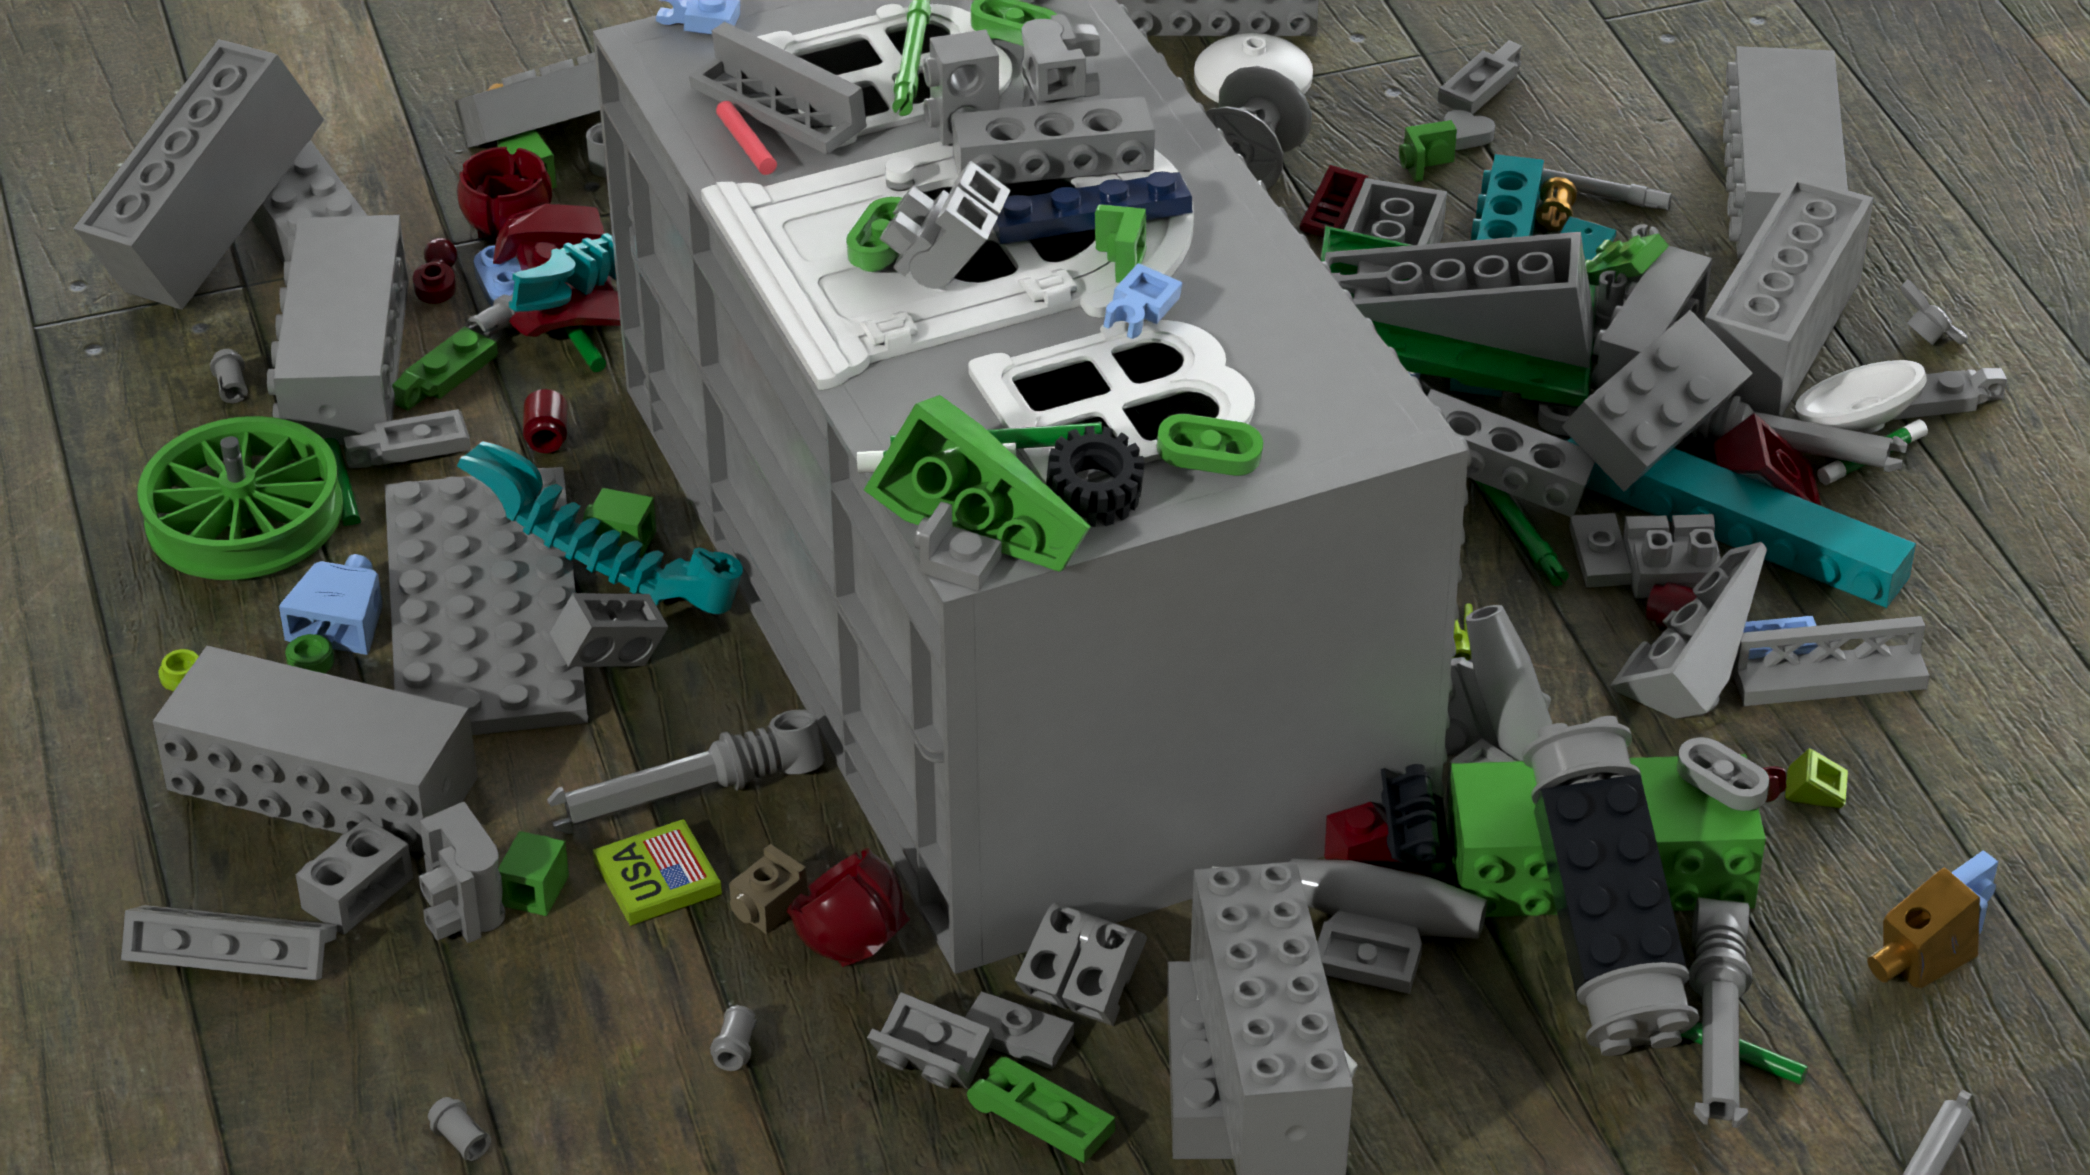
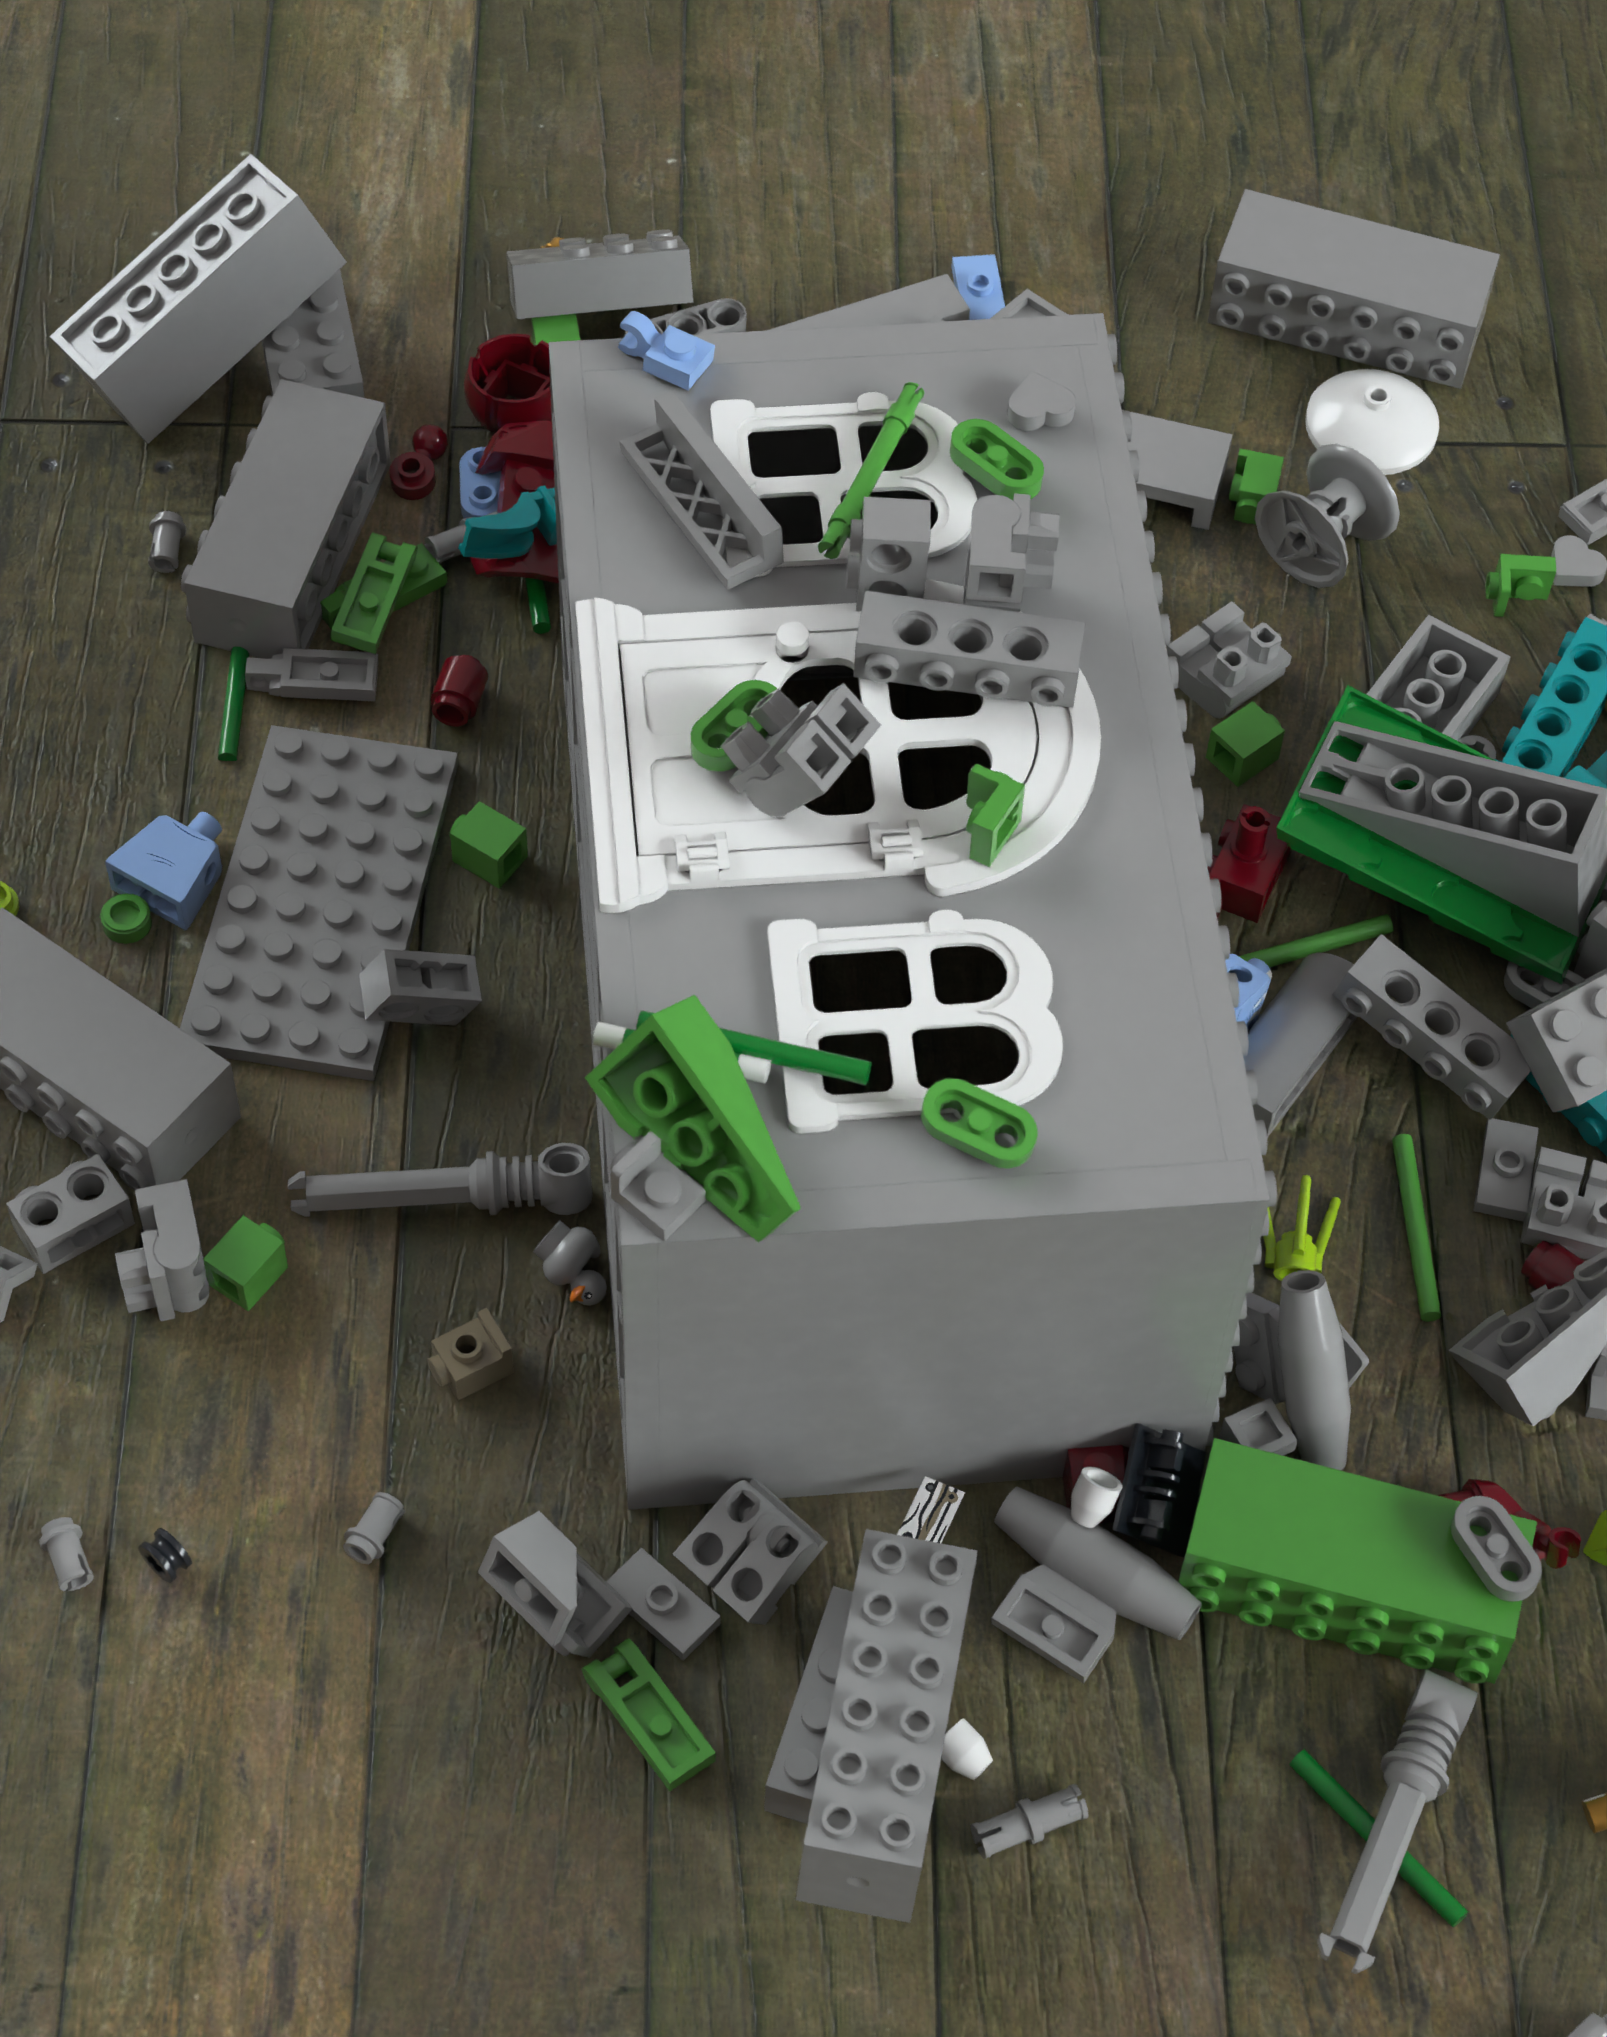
camera: 15 degrees right, 15 degrees up
bright green wheel [137,416,343,580] -> none
teal piece [457,441,743,614] -> none
lime tile [593,819,722,926] -> none
coral piece [716,101,777,175] -> none
dark red piece [787,848,910,967] -> none
dark blue plate [993,171,1193,245] -> none
black tyre [1046,426,1145,527] -> none
light blue plate [1104,263,1183,339] -> none
dark red slope [1300,165,1368,237] -> none
green piece [1473,479,1569,586] -> none
brick [1522,716,1699,1056] -> none
none -> black bush [138,1528,192,1583]
none -> bright green plate [331,532,418,654]
none -> light grey slope [478,1511,577,1647]
none -> light grey animal [533,1221,607,1306]
none -> light grey pin [971,1783,1089,1859]
none -> white hose [1071,1467,1122,1528]
none -> bright green bar [1392,1134,1441,1322]

